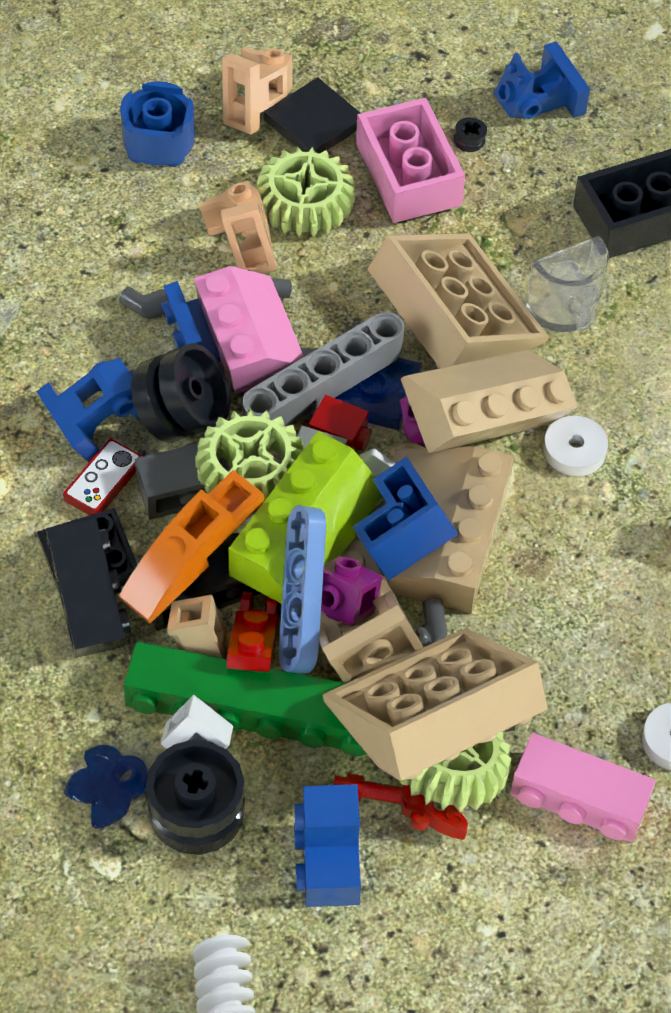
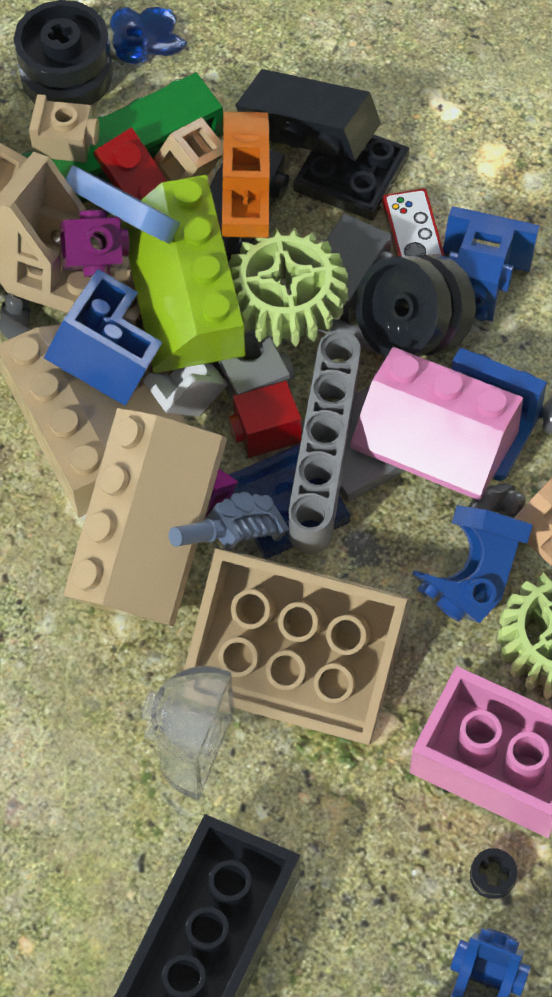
camera: 140 degrees right, 5 degrees up
white panel [161,695,233,749] -> none
white piece [543,416,608,476] -> none
none -> tan brick [29,94,99,163]
none -> sand blue piece [169,492,289,550]
none -> blue tile [412,505,533,623]

